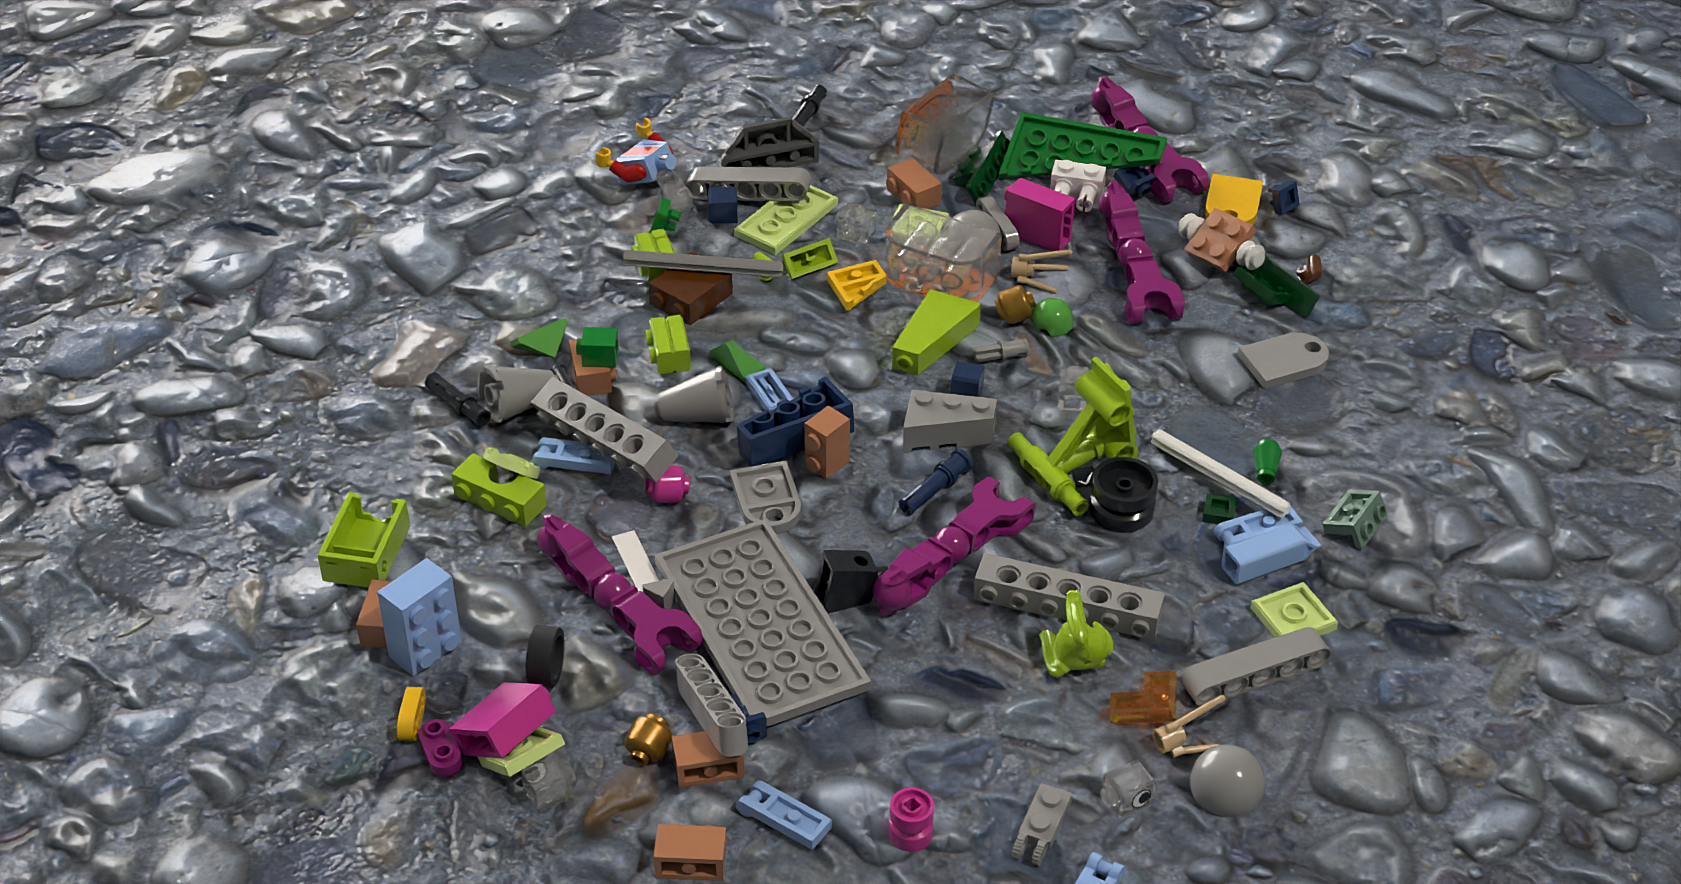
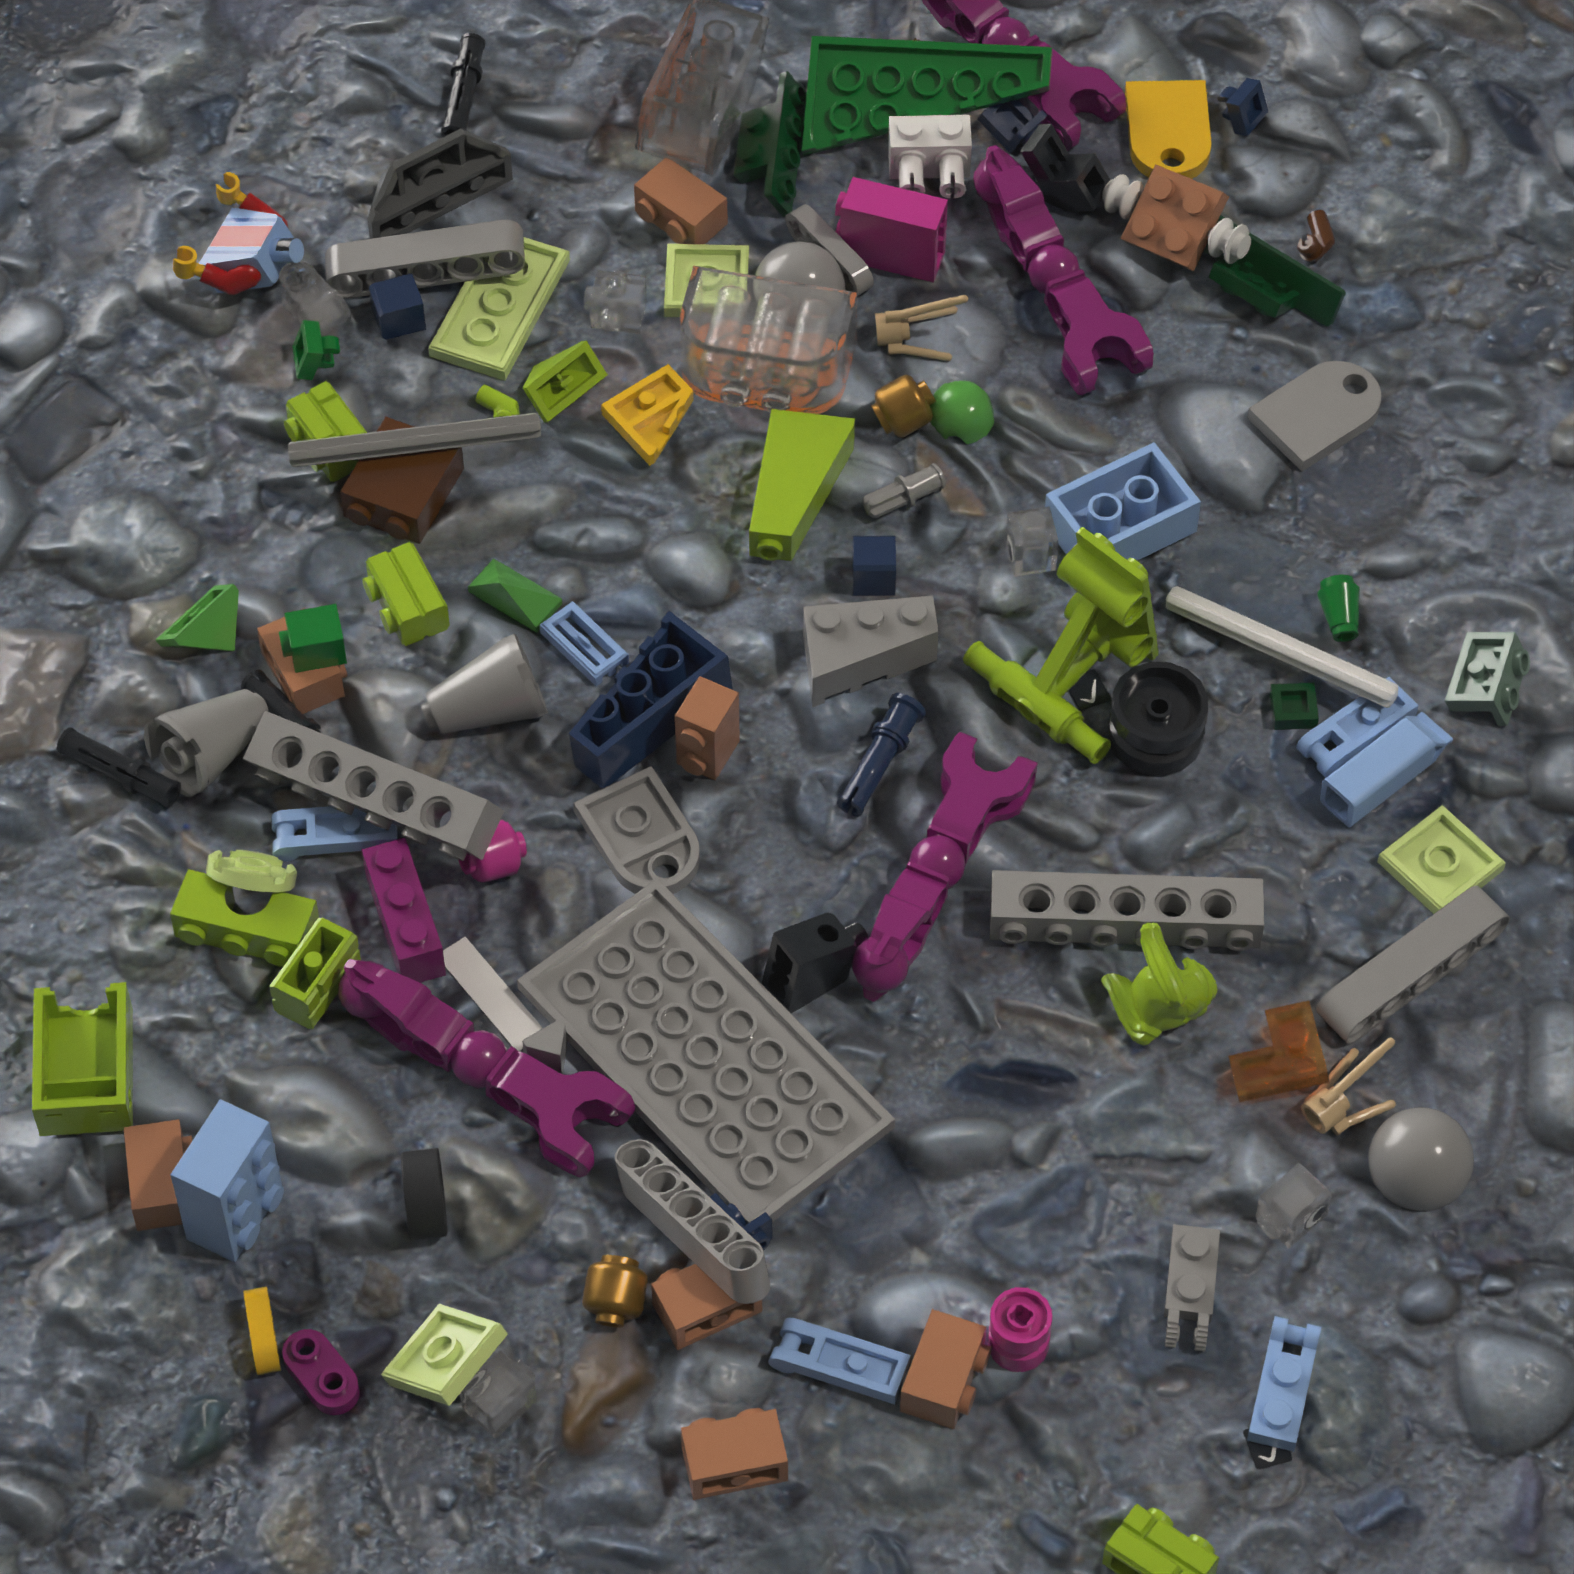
camera: 15 degrees left, 15 degrees up
dark pink brick [449,683,556,758] -> none
none -> lime brick [269,917,361,1029]
none -> magenta brick [362,837,446,983]
none -> nougat brick [900,1309,992,1429]
none -> black brick [1020,124,1110,212]
none -> light blue brick [1043,442,1201,561]

